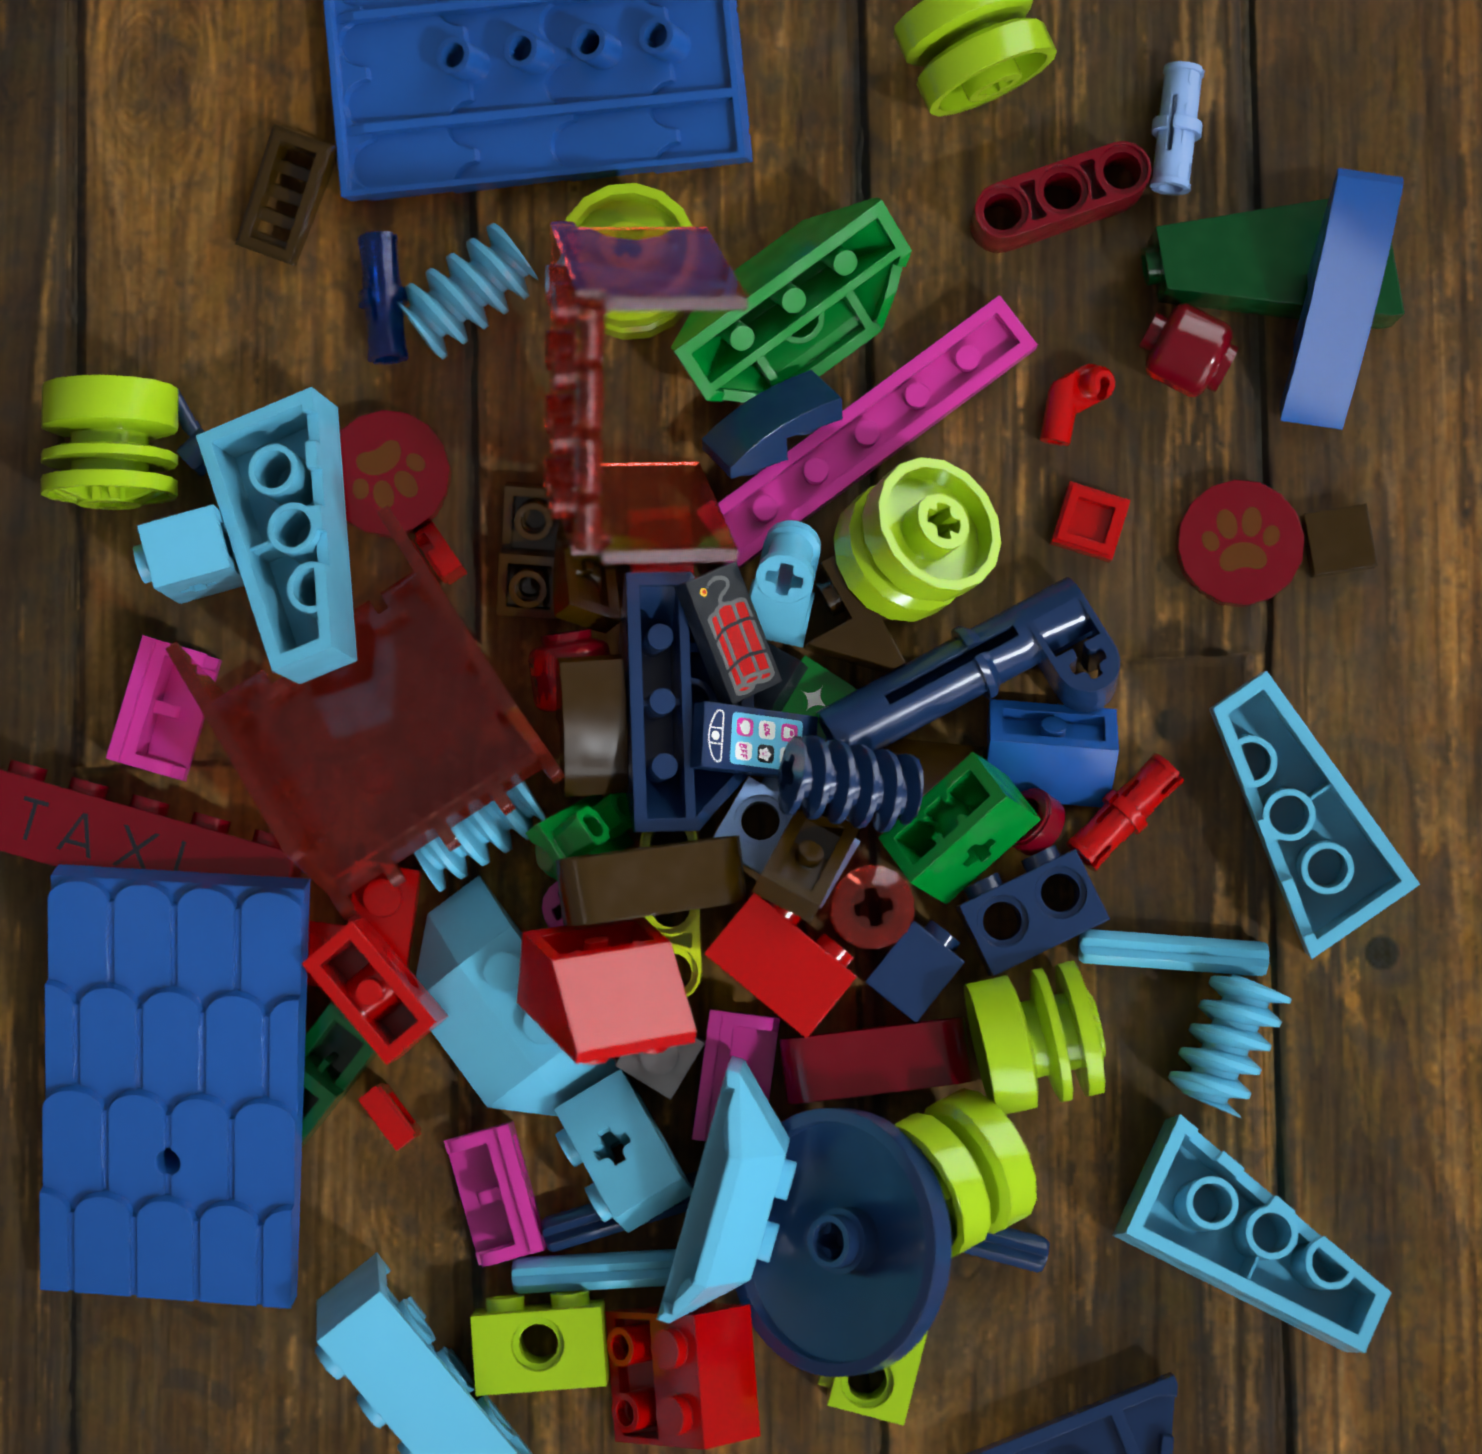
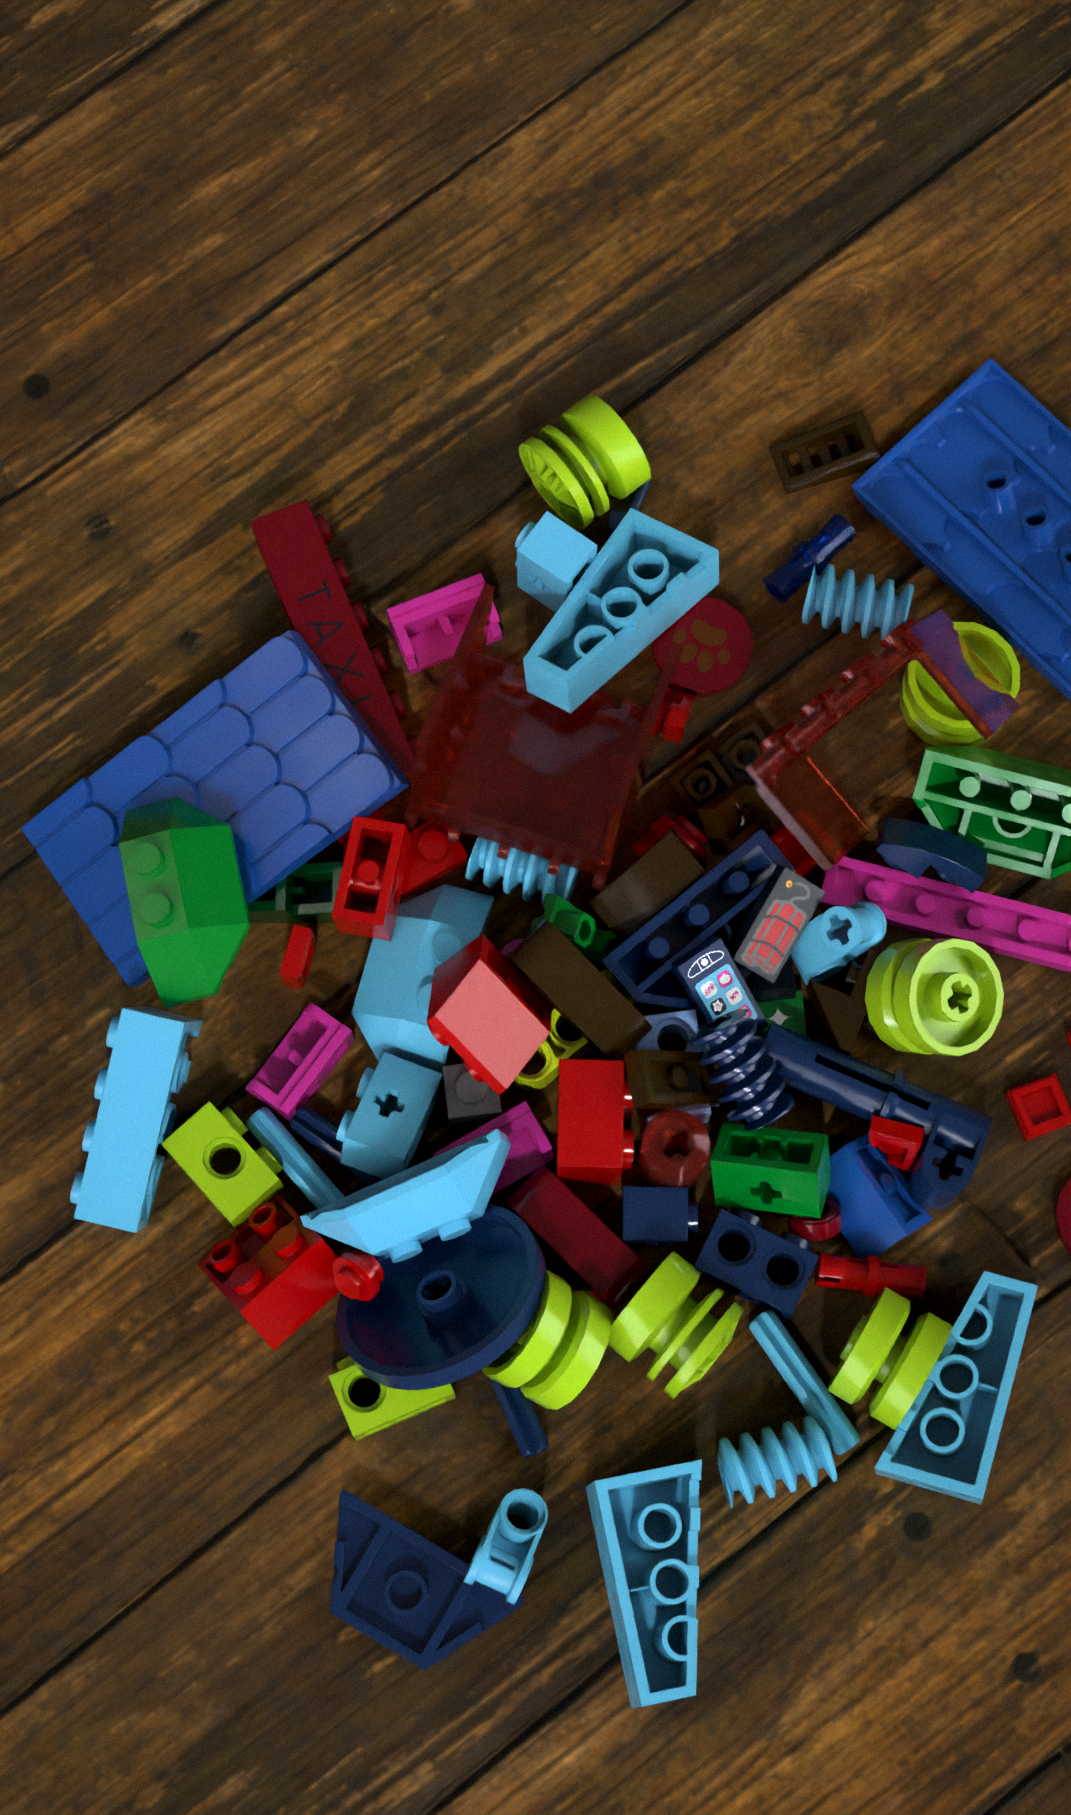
camera: 50 degrees right, 10 degrees down
none -> green wedge [119,797,251,1009]
none -> red plate [332,1249,384,1301]
none -> medium azure piece [463,1488,548,1605]
none -> lime wheel [827,1287,953,1430]
none -> red tile [868,1115,924,1171]

